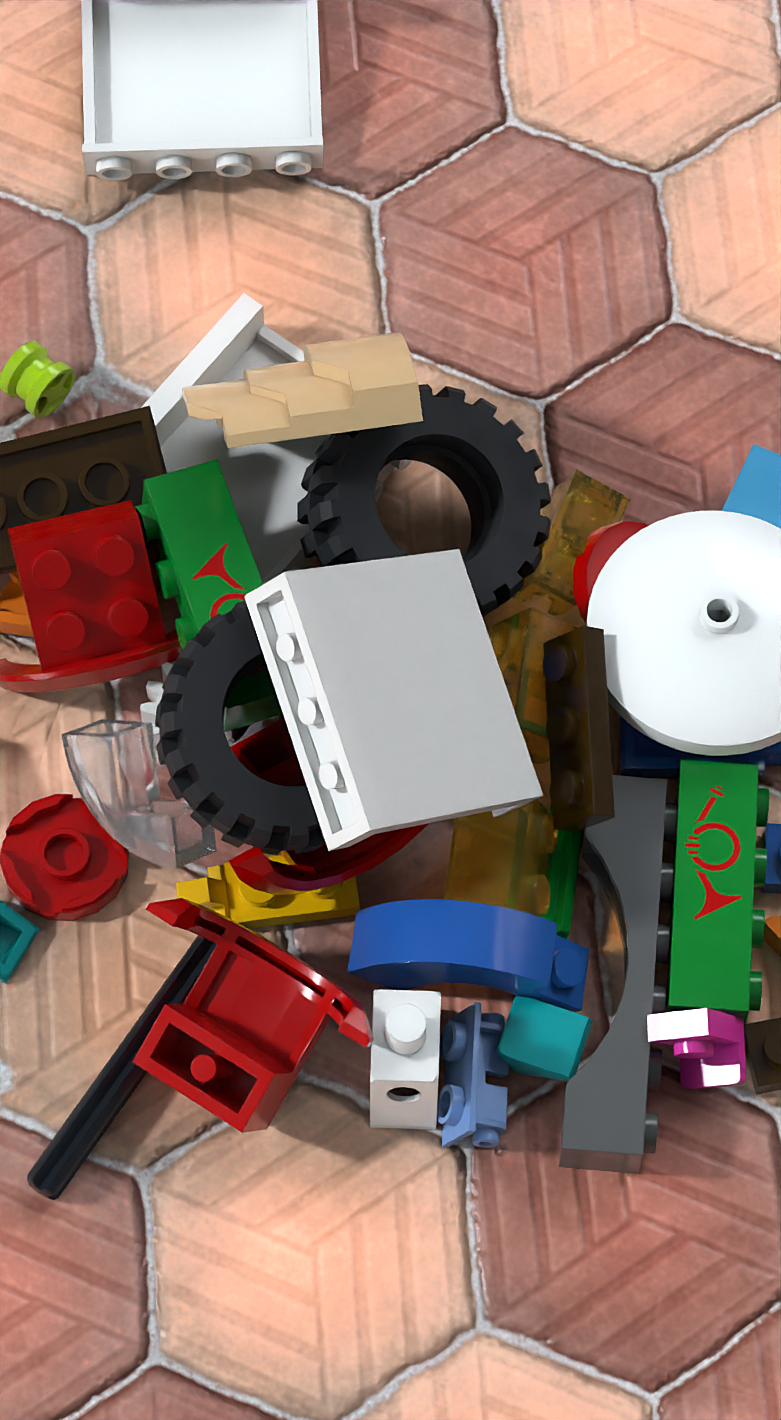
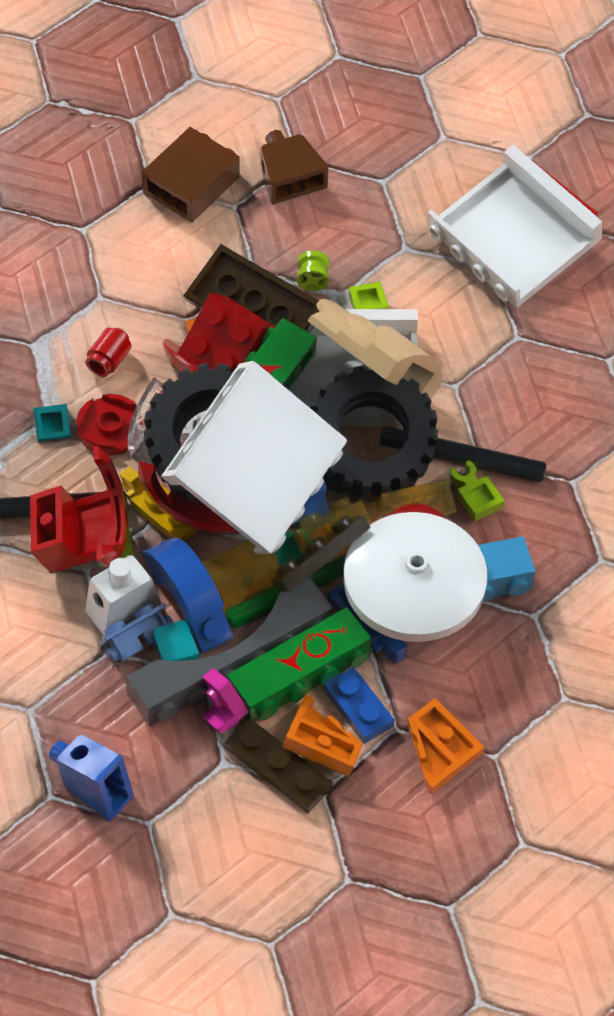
camera: 50 degrees right, 10 degrees down
none -> blue torso [49,735,134,822]
none -> lime plate [348,282,389,309]
none -> black axle [380,426,547,481]
none -> lime plate [450,461,505,522]

